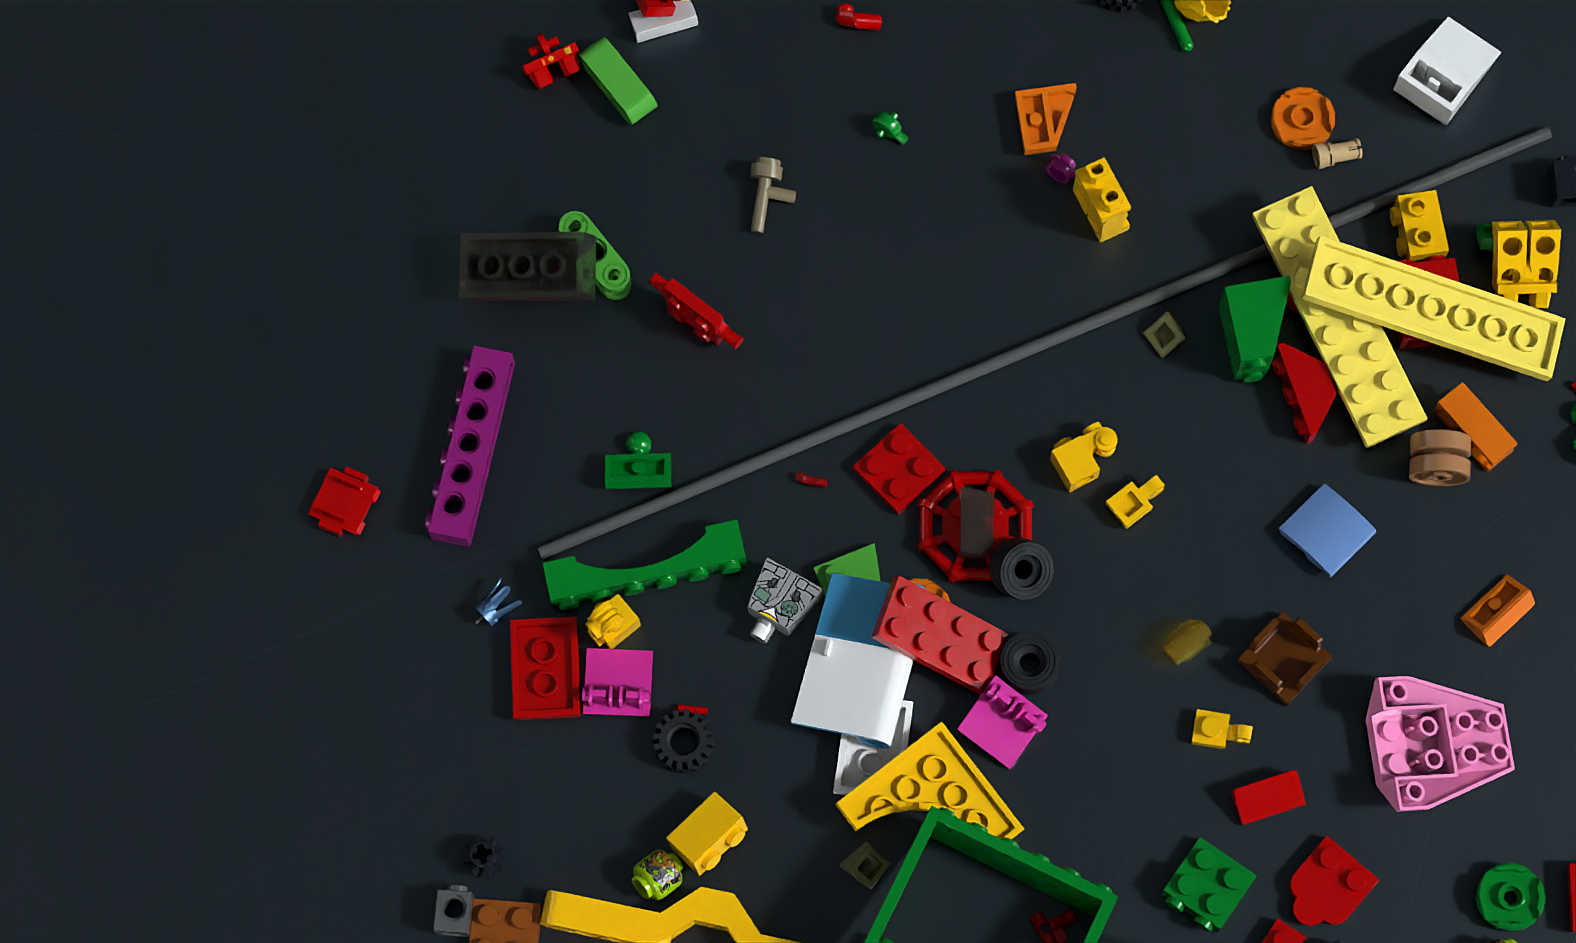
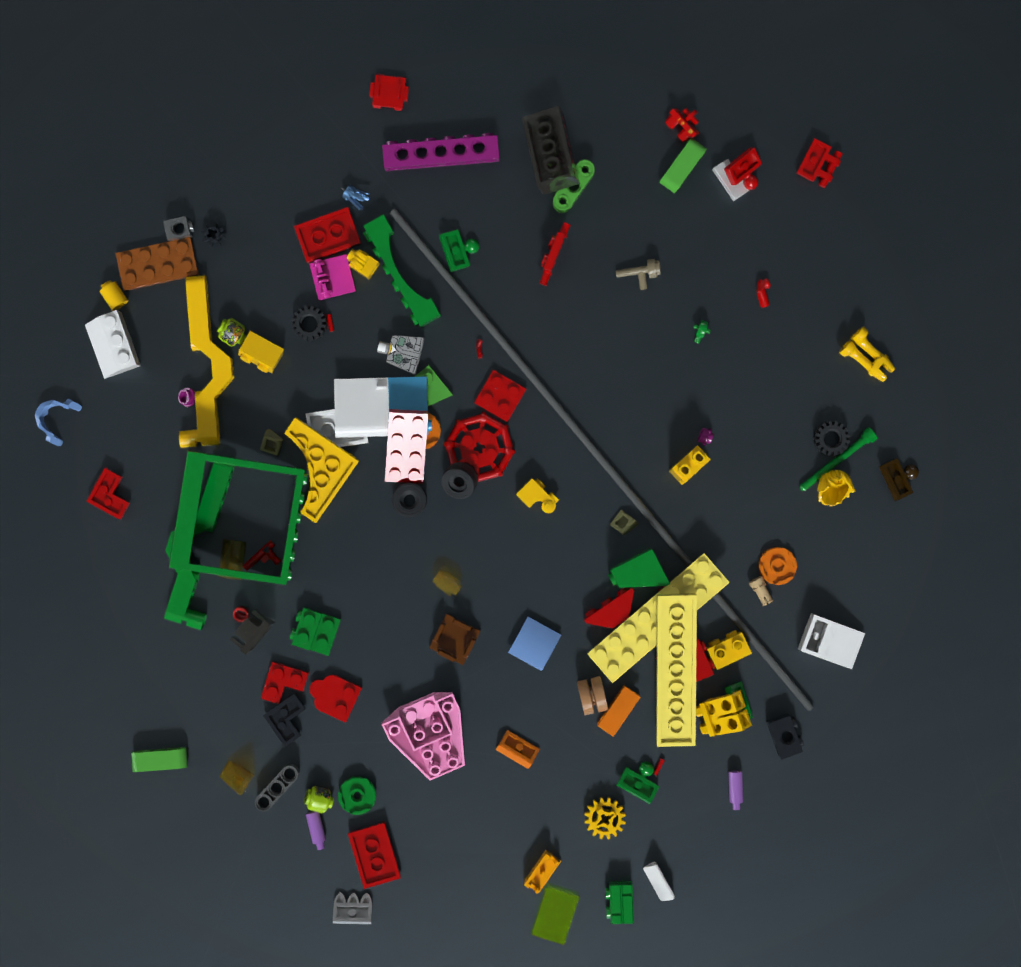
camera: 75 degrees right, 15 degrees up
dark pink hinge [957,675,1048,769] -> none
clear smoke slope [960,488,994,558] -> none
orange wing [1015,83,1077,155] -> none
yellow plate [1106,475,1165,529] -> none
yellow plate [1191,709,1253,750] -> none
red slope [1231,769,1306,826] -> none

